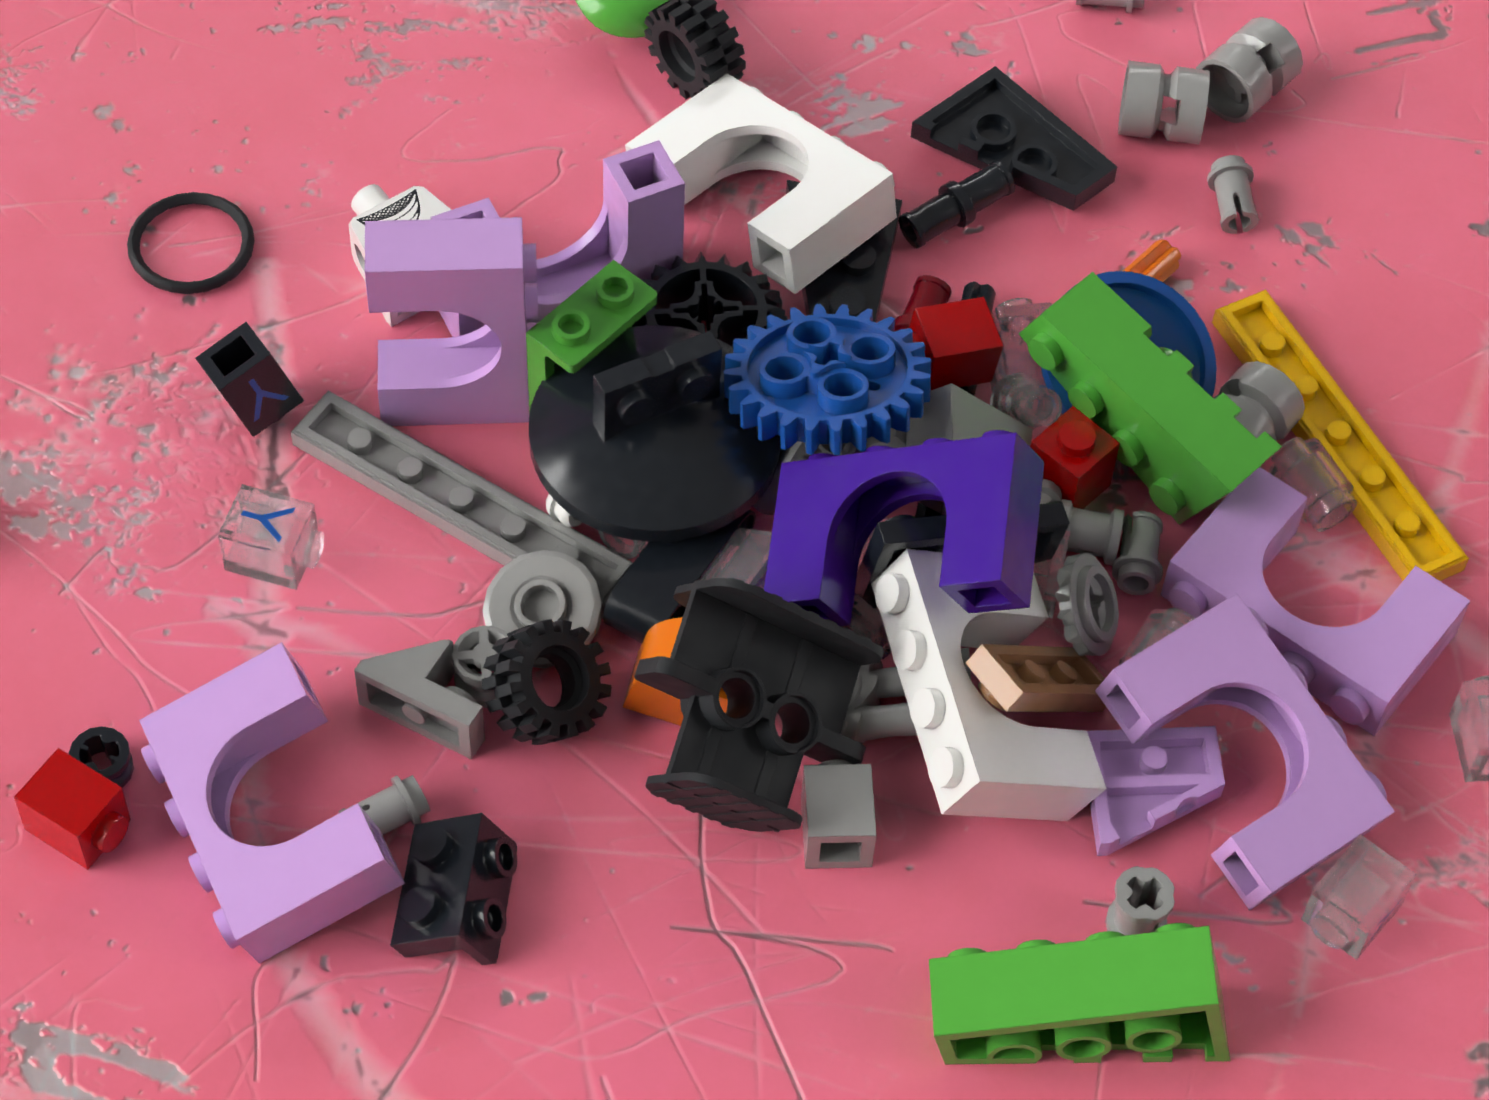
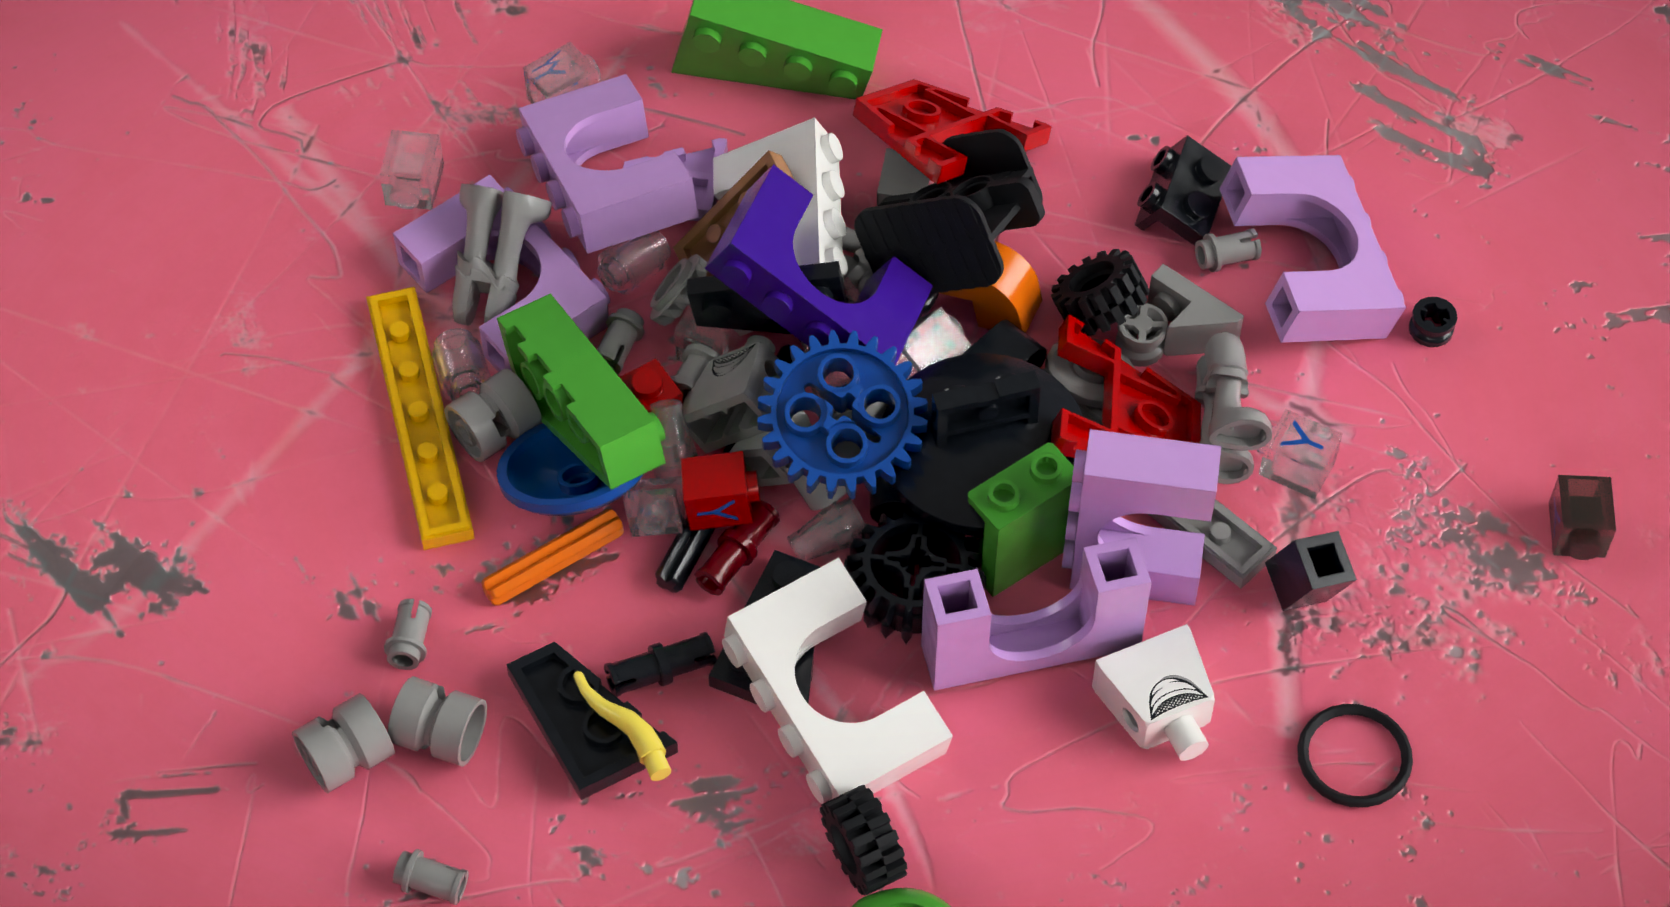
camera: 165 degrees left, 0 degrees up
red brick [14,748,131,870] -> none
light grey bush [1054,499,1124,566] -> none
light grey bush [1105,866,1175,936] -> none
none -> light grey piece [452,184,552,326]
none -> light yellow animal [573,671,671,781]
none -> red wing [853,79,1052,184]
none -> red wing [1051,314,1201,458]
none -> light grey piece [1195,332,1272,484]

